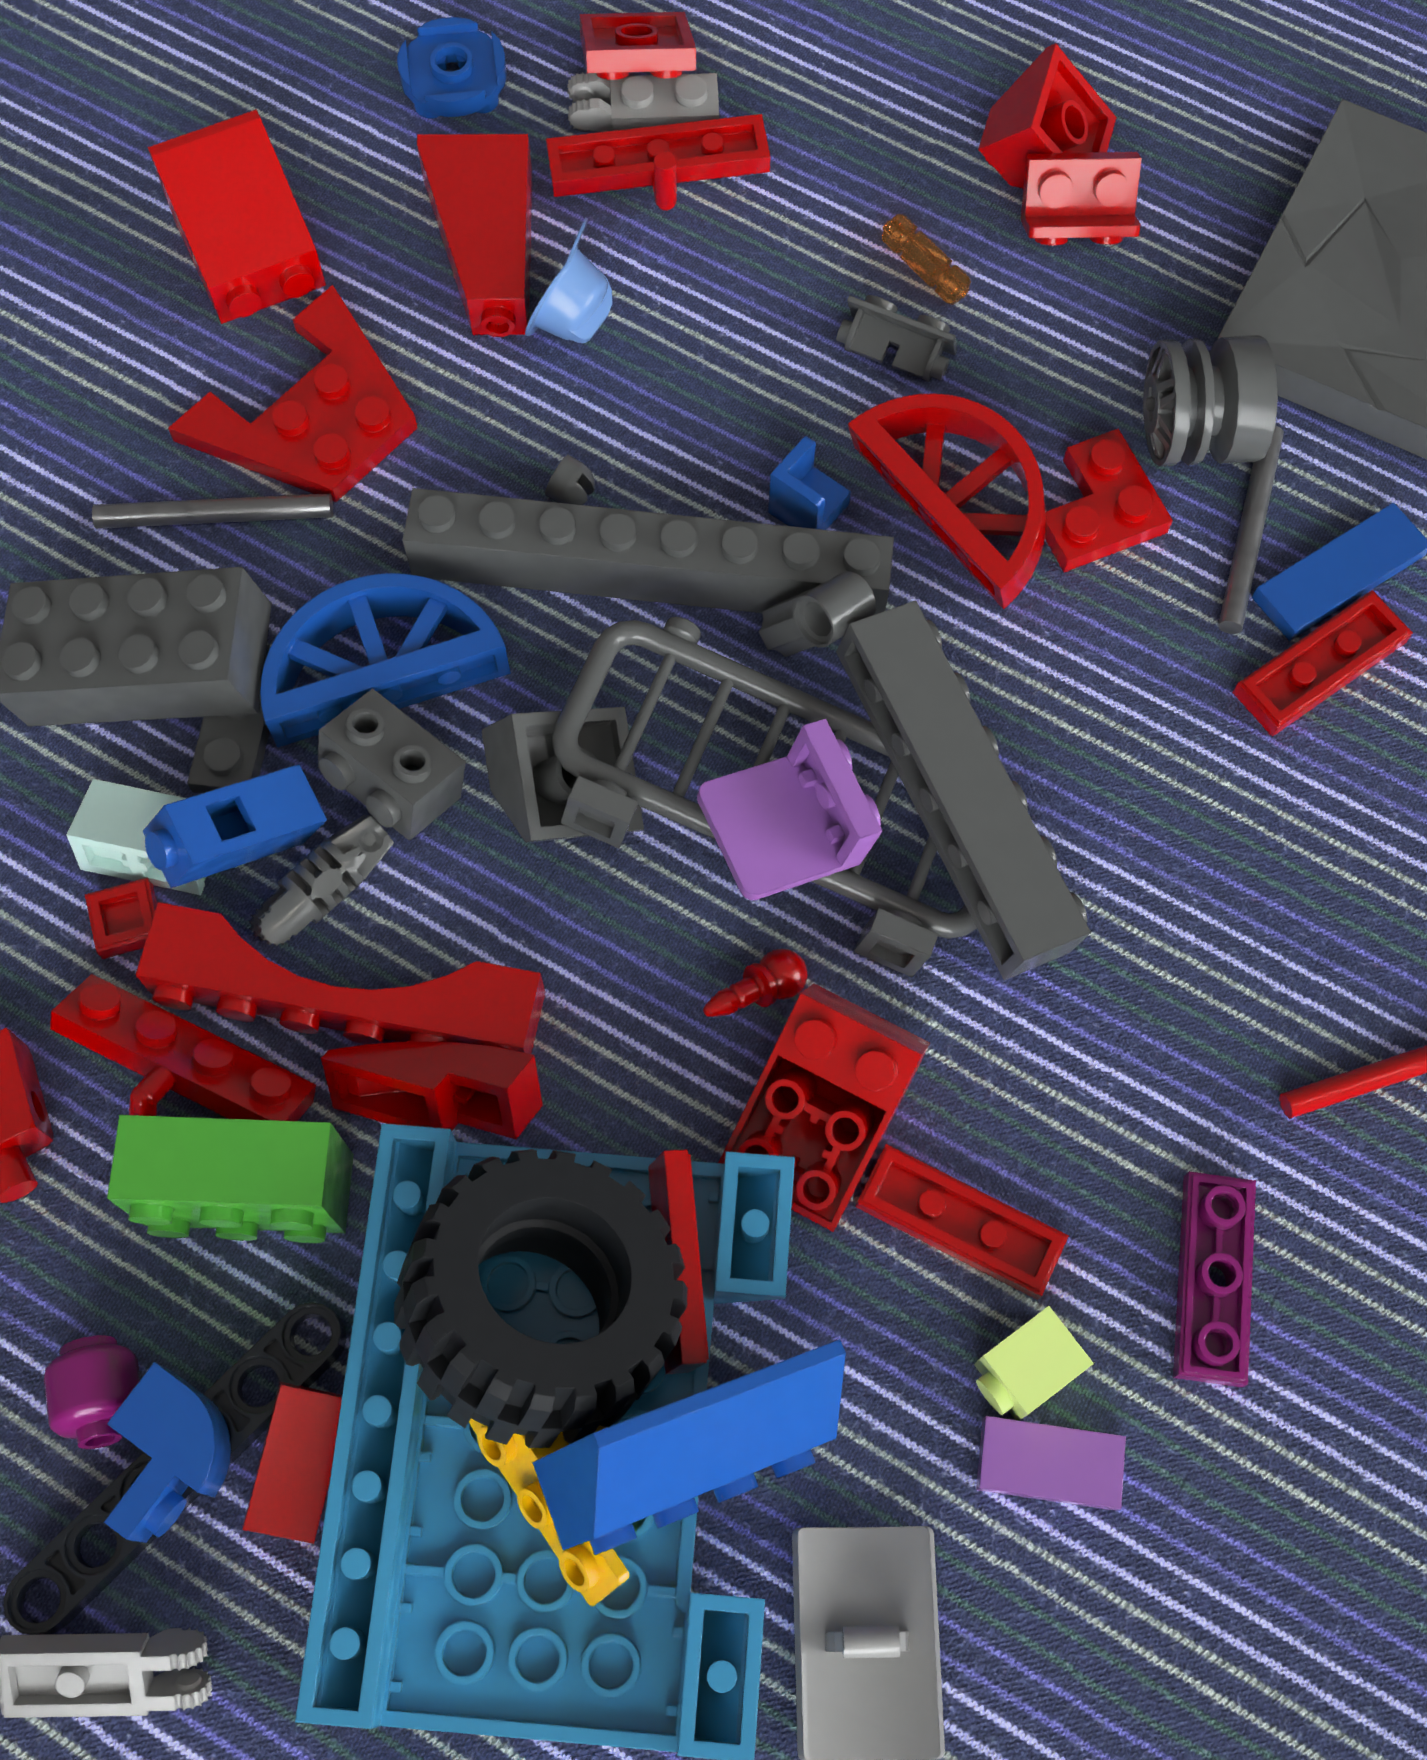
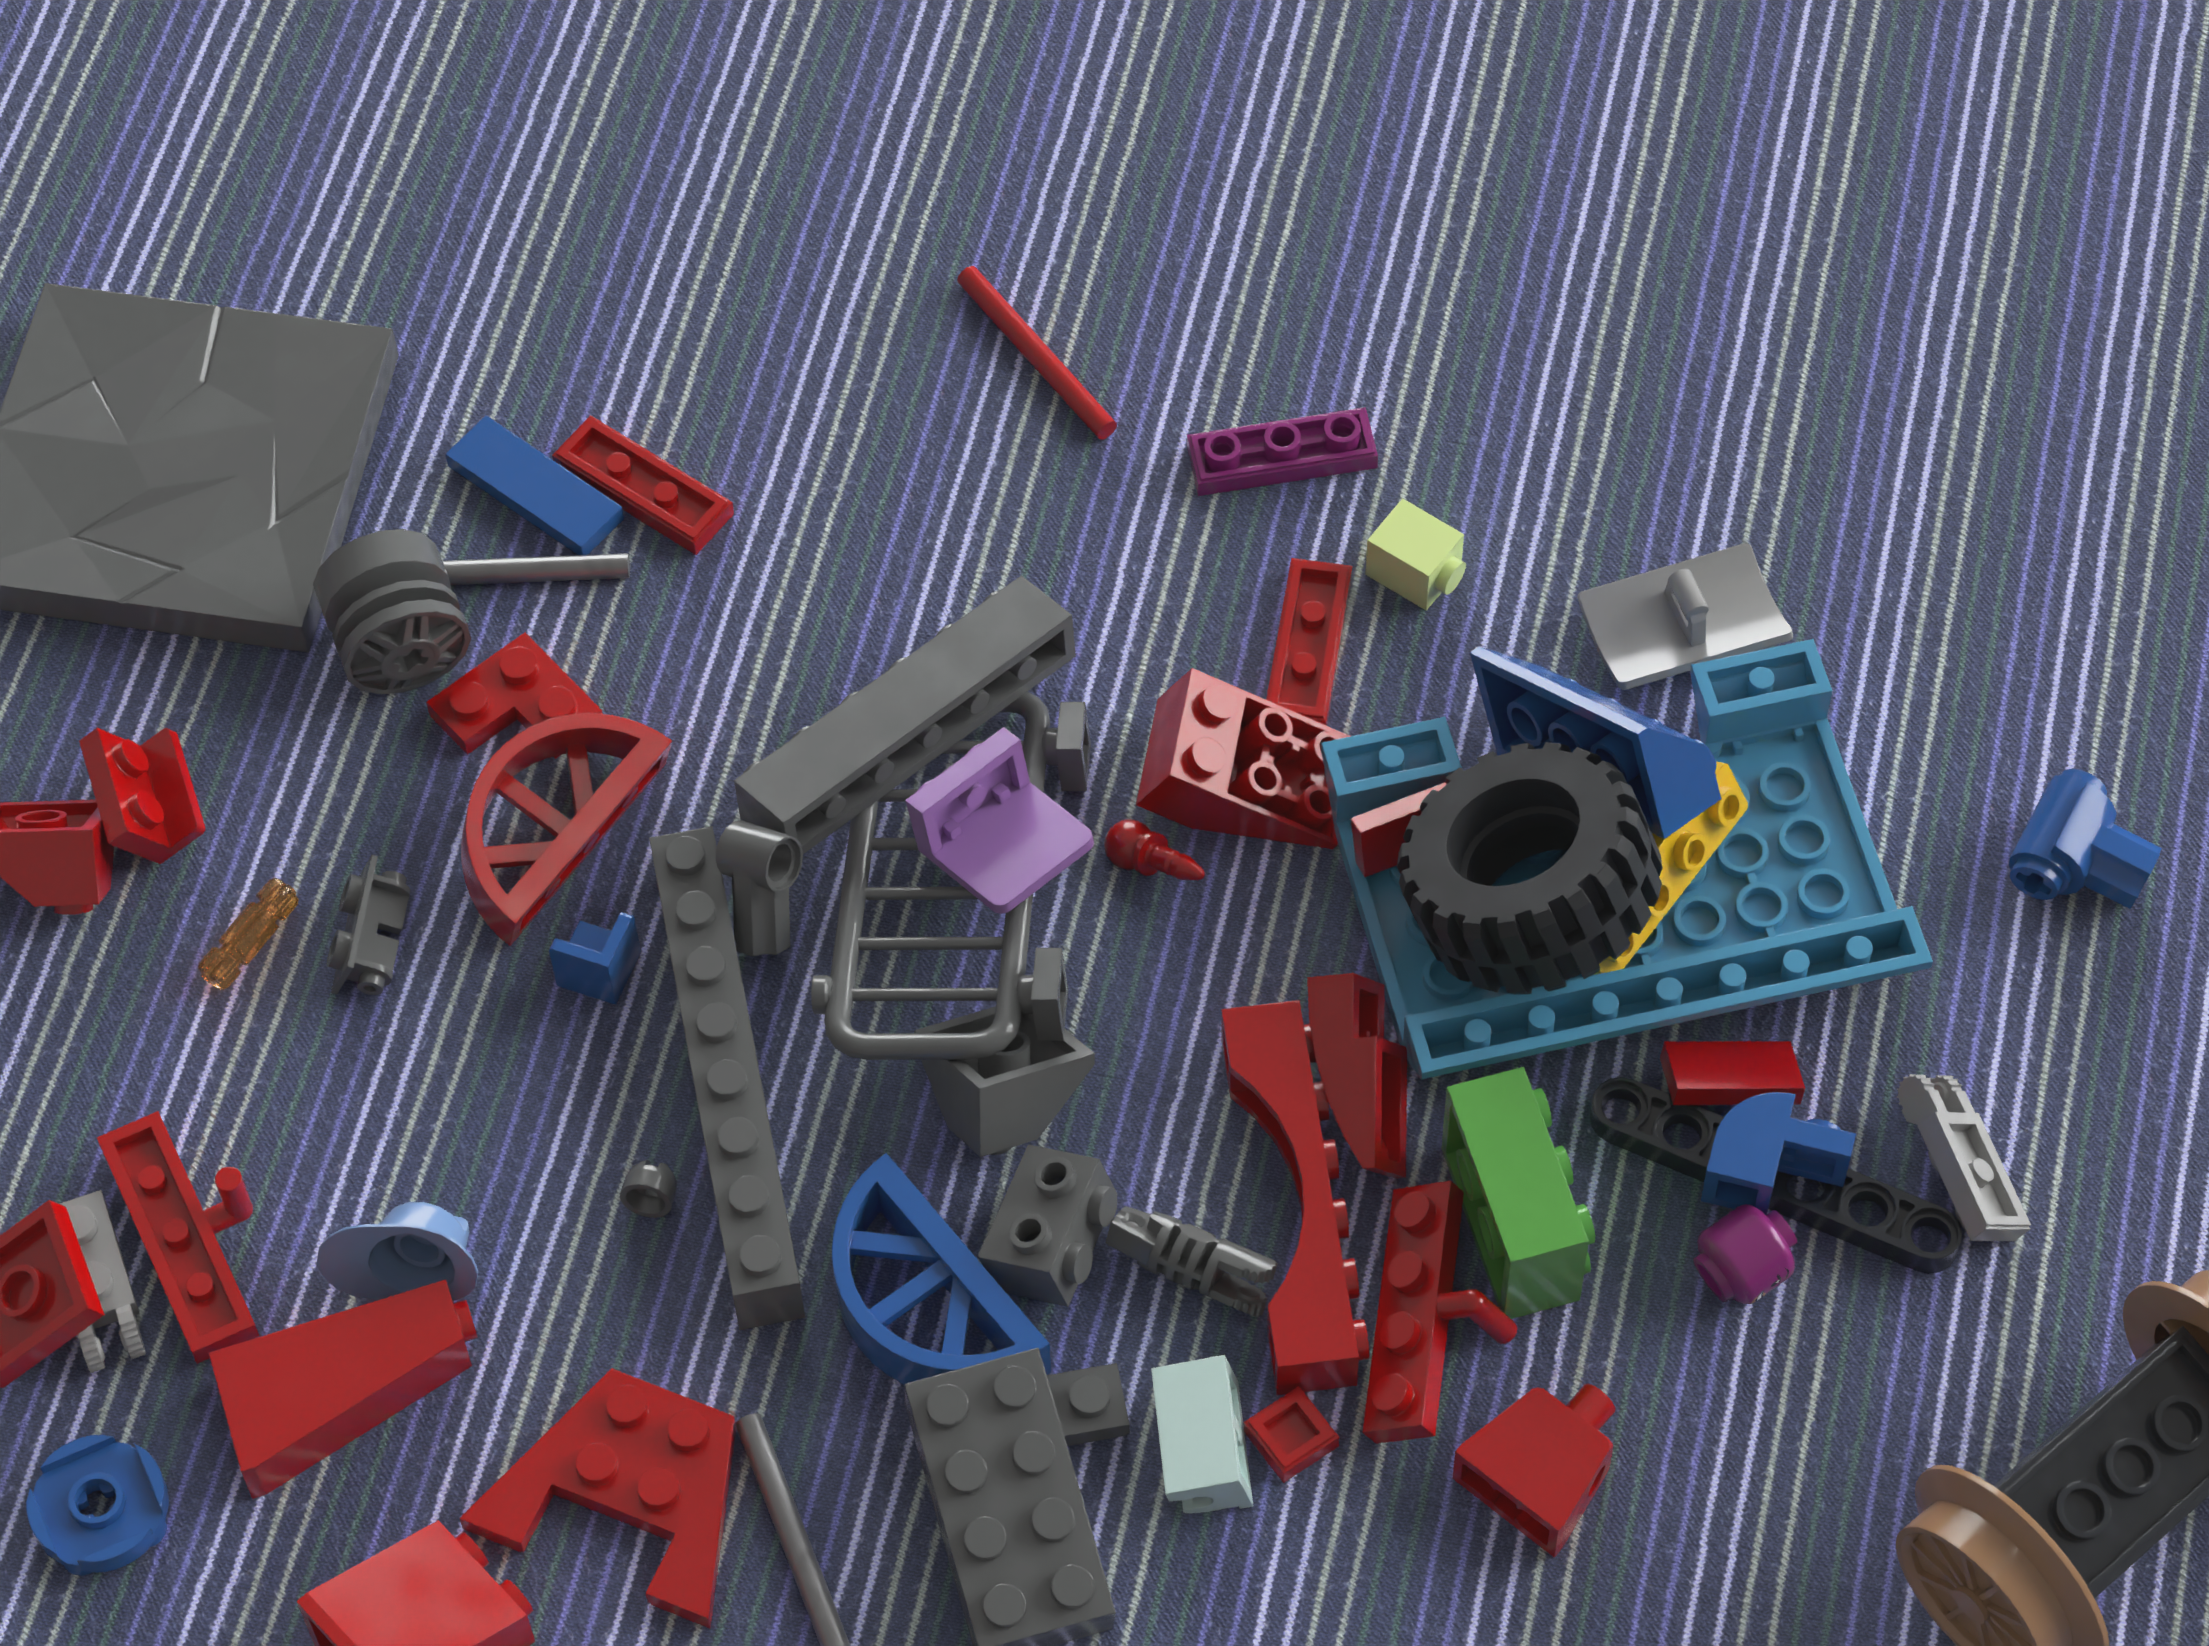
camera: 105 degrees left, 10 degrees down
blue brick [143,764,327,888] -> none
medium lavender tile [976,1416,1126,1511] -> none

